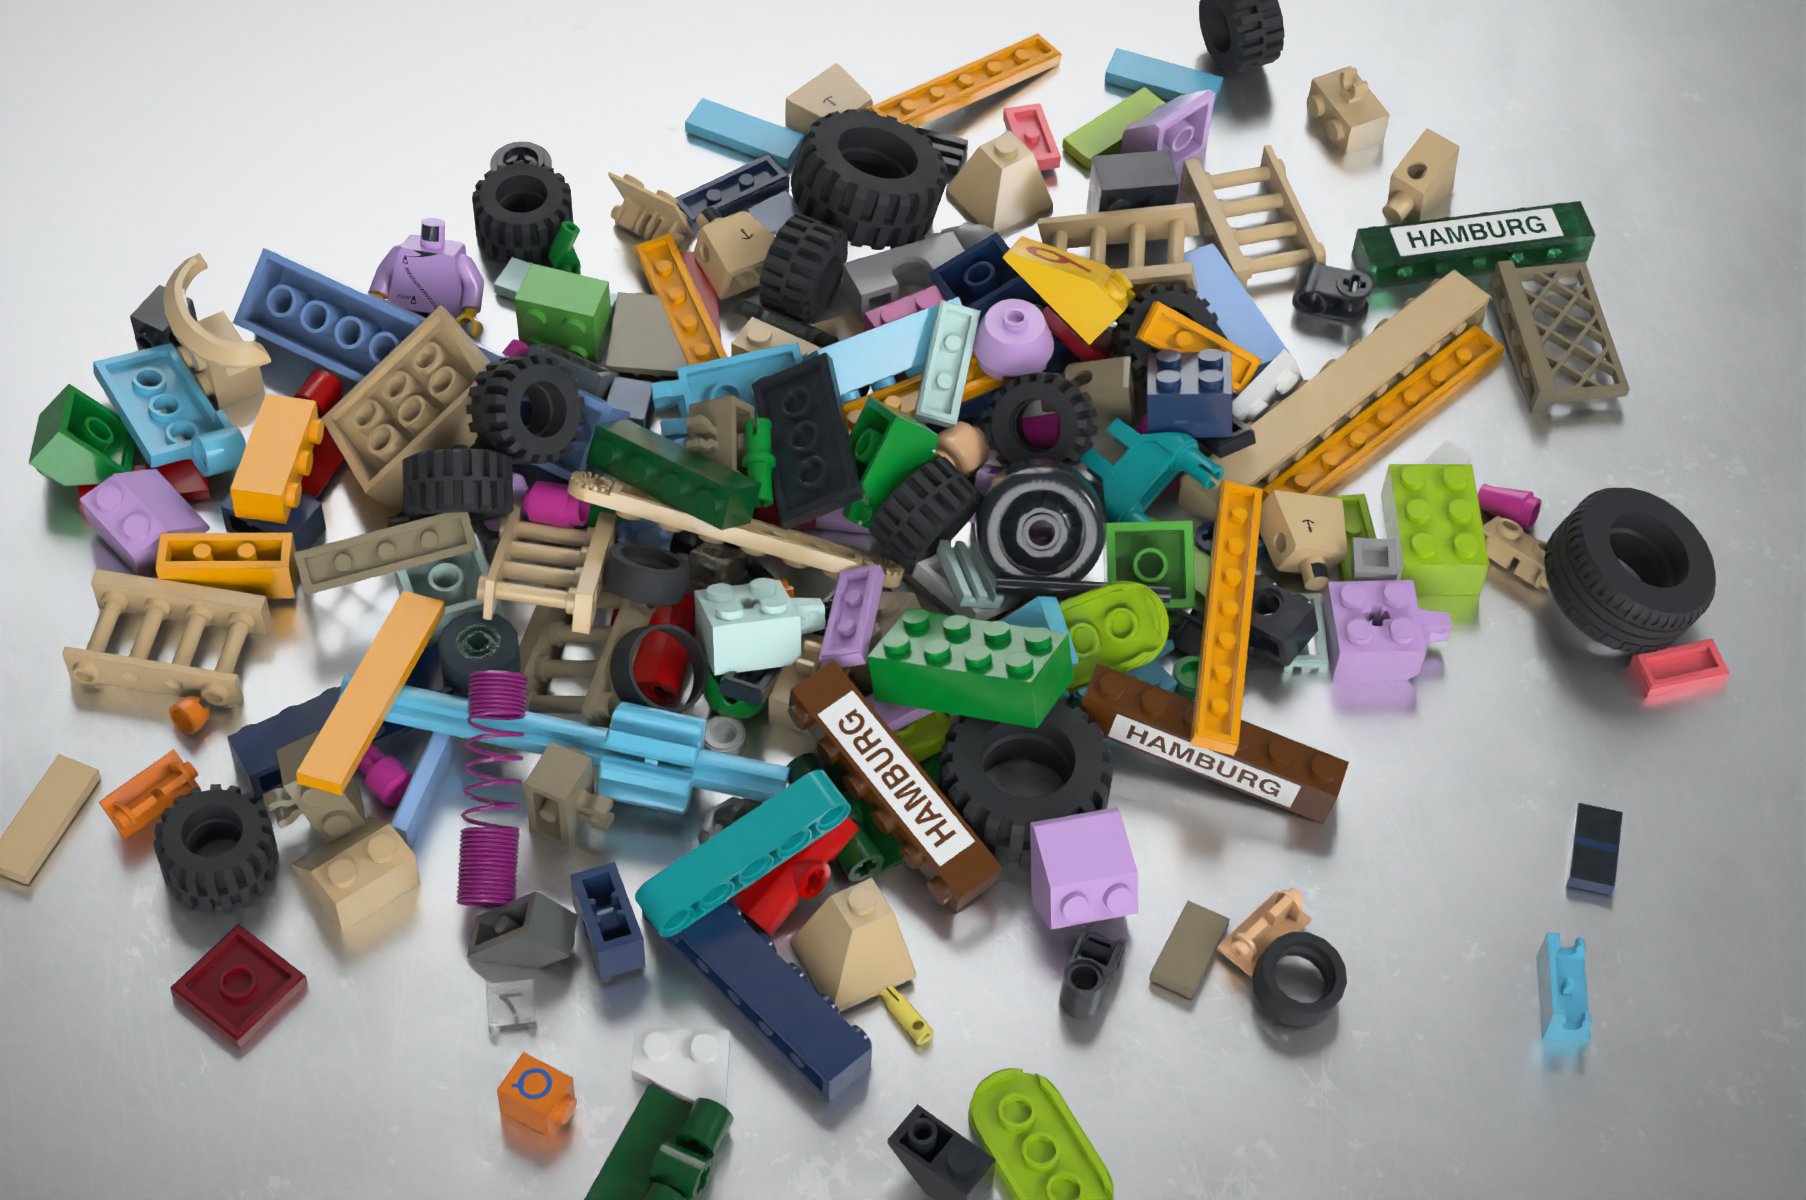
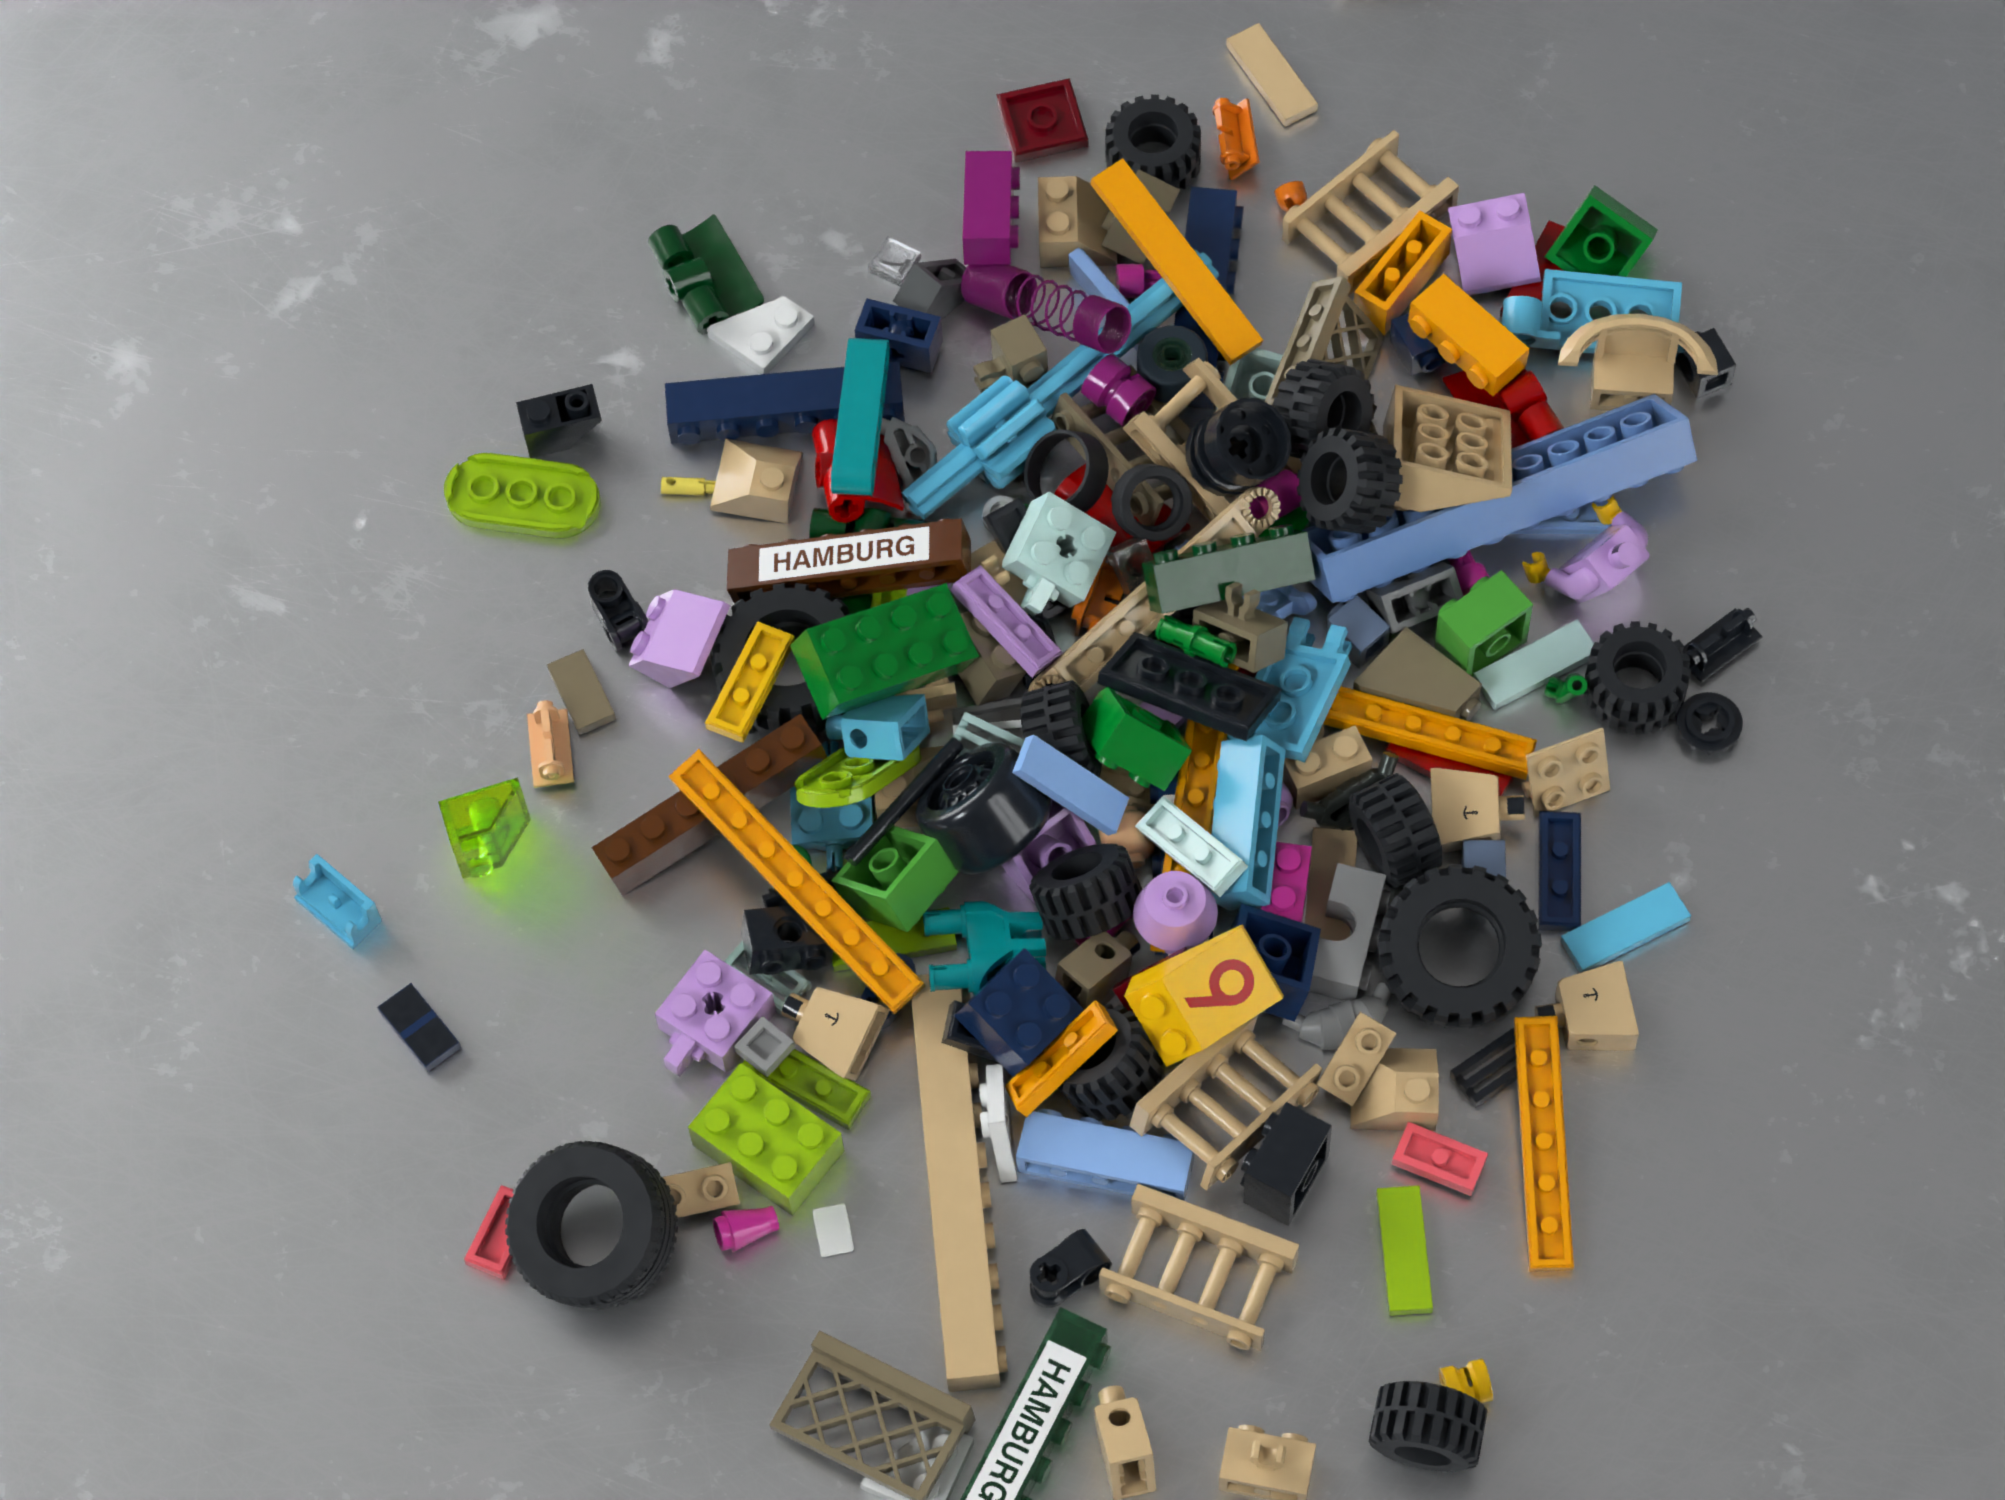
camera: 135 degrees right, 10 degrees up
orange brick [497,1052,577,1138] -> none
medium azure tile [1104,48,1223,106] -> none
lavender slope [1121,89,1215,168] -> none
black tyre [1252,932,1347,1026] -> none
light orange tile [1262,324,1505,502] -> none
none -> clear neon green slope [438,777,531,878]
none -> yellow tile [705,621,795,743]
none -> magenta wedge [962,151,1020,265]
none -> light blue tile [1012,735,1129,836]
none -> magenta wheel [1081,353,1157,427]
none -> black wheel [1185,398,1292,497]
none -> tan hinge [1316,1012,1397,1106]
none -> yellow wheel [1439,1358,1493,1403]
none -> black hinge [1682,608,1763,683]

